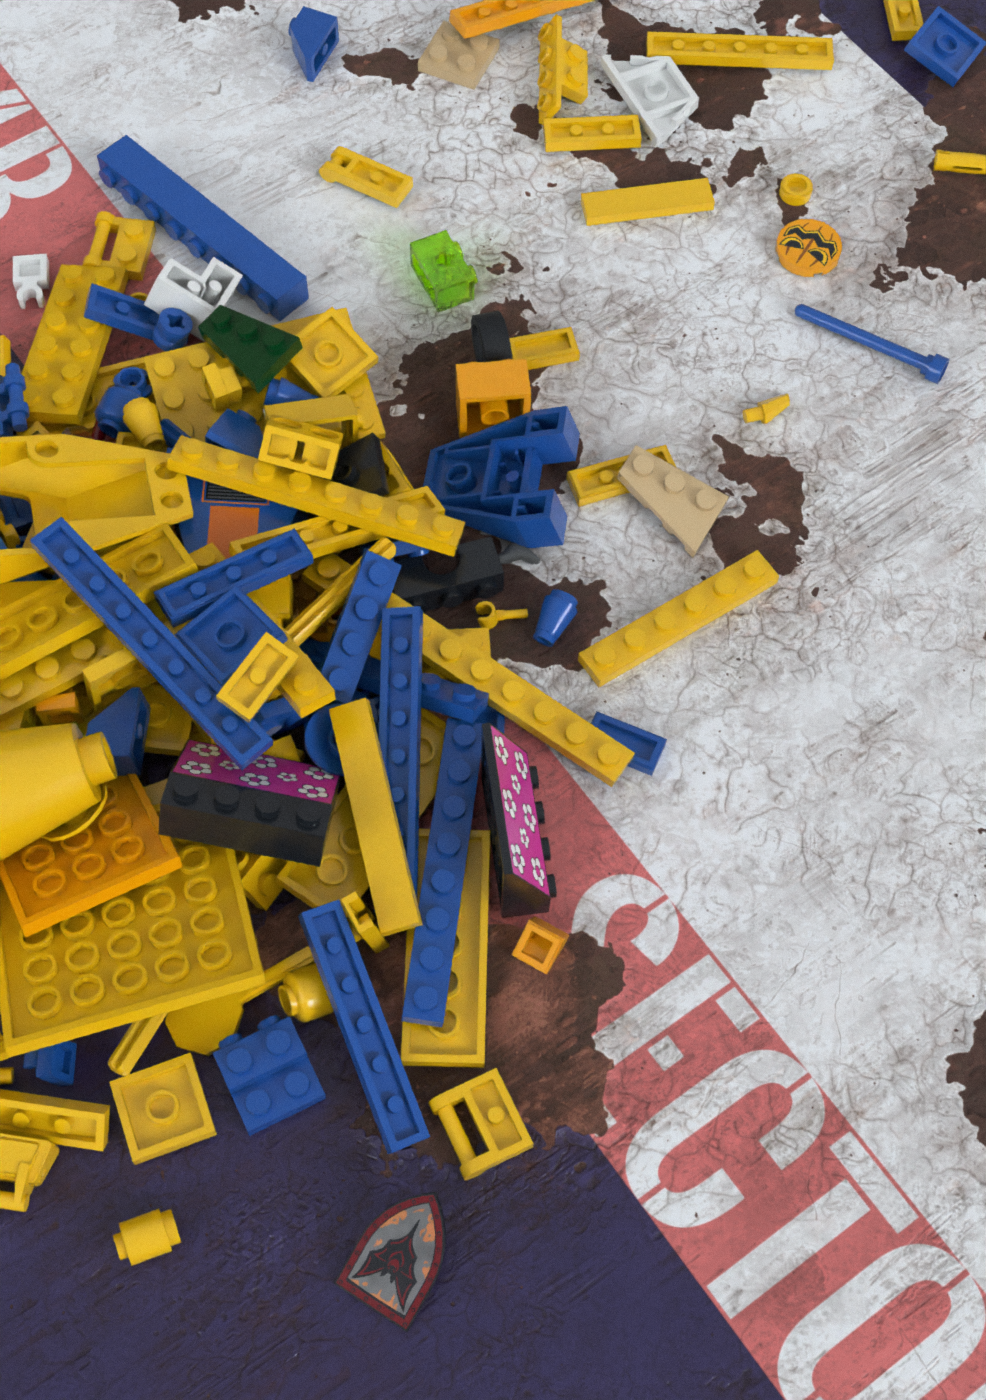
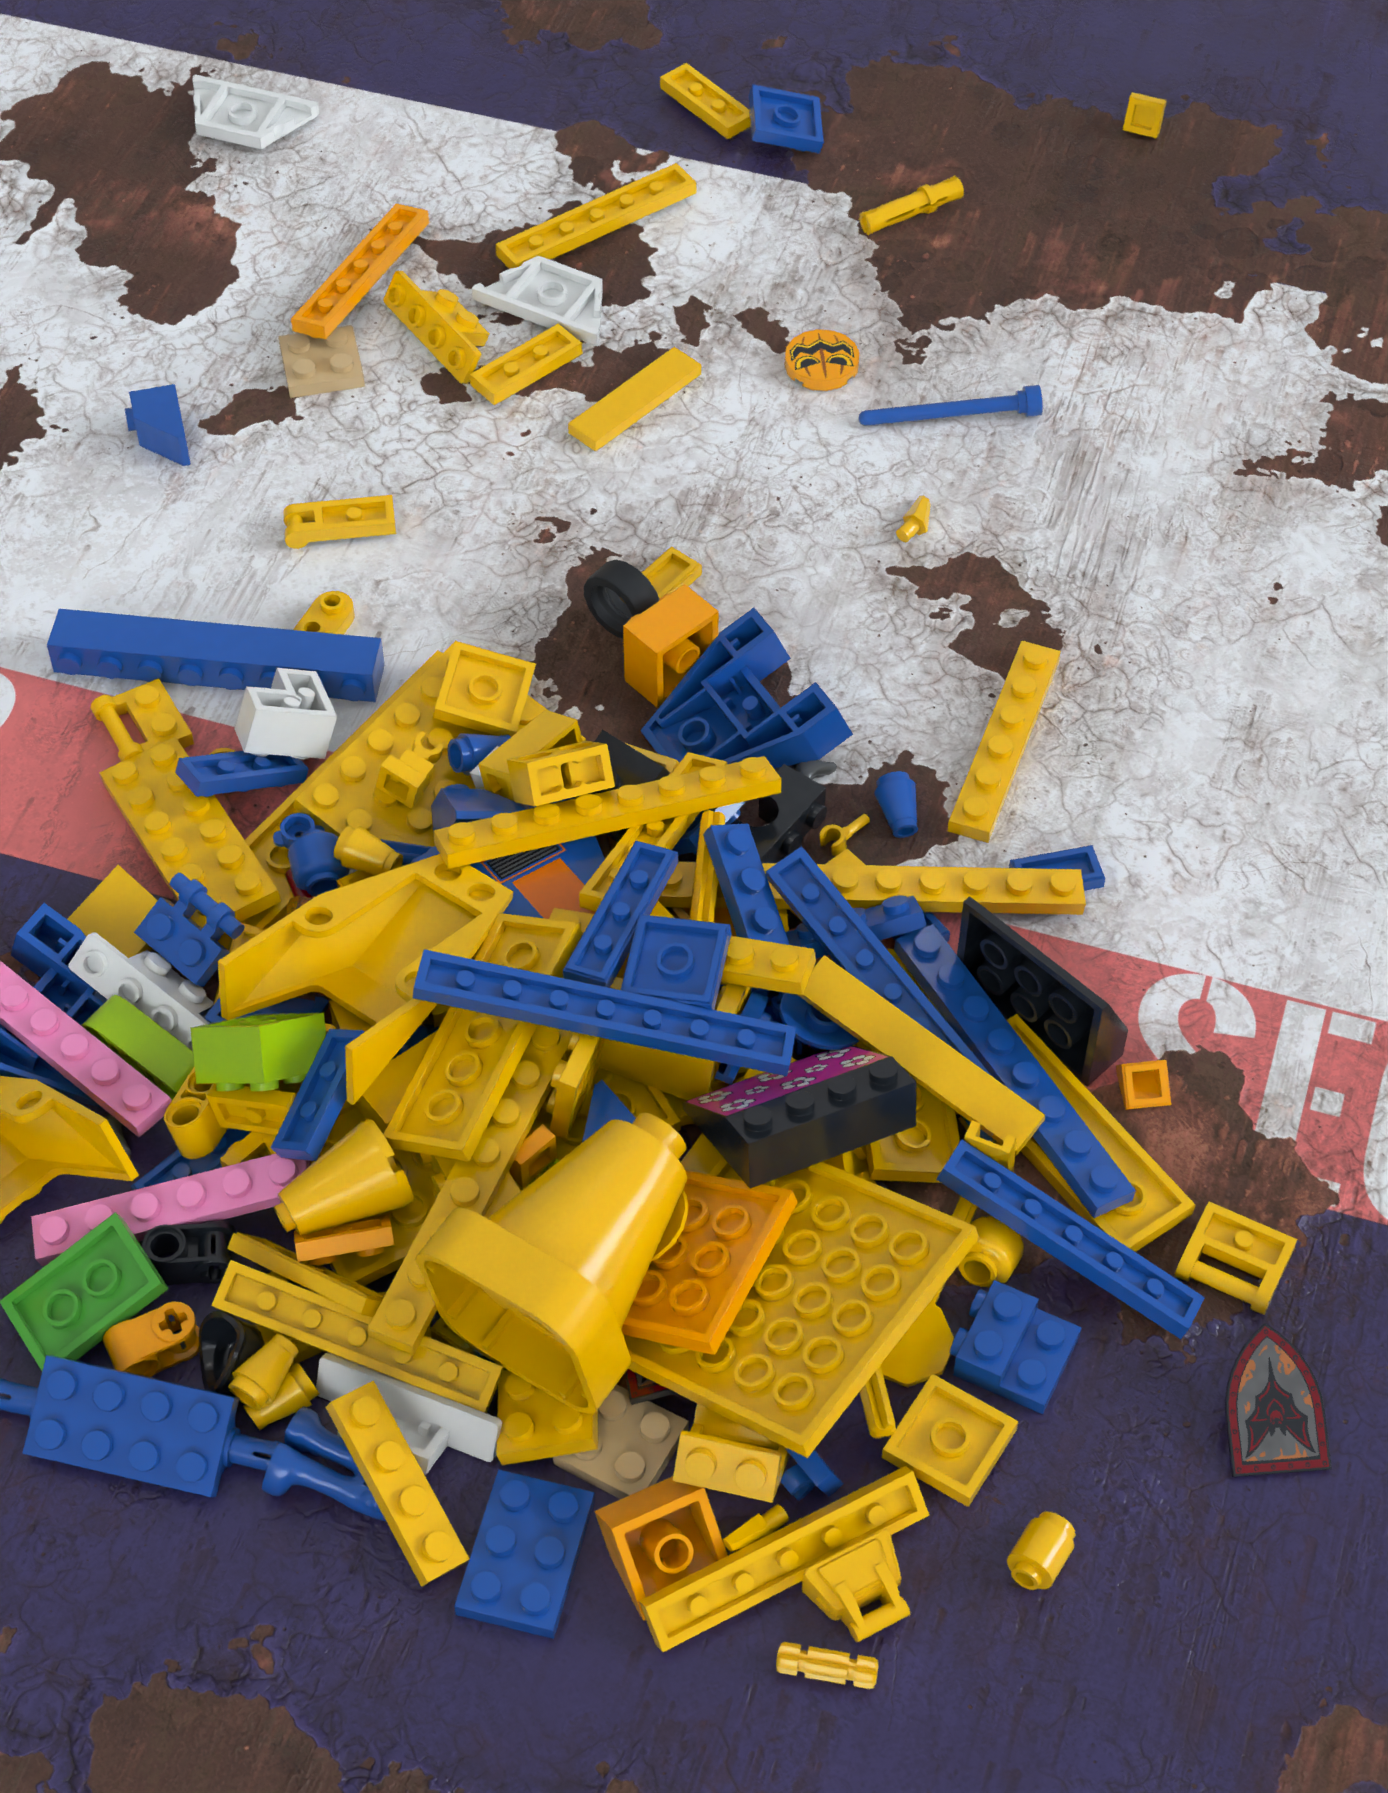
camera: 35 degrees left, 10 degrees down
white plate [13,254,49,309] -> none
blue wheel [152,308,193,352] -> none
dark green wing [198,305,303,393] -> none
yellow plate [216,632,299,723] -> none
clear neon green brick [410,230,478,313] -> none
yellow tile [566,445,676,507] -> none
tan wing [617,445,729,558] -> none
yellow tile [779,173,813,206] -> none
none -> yellow plate [293,591,355,635]

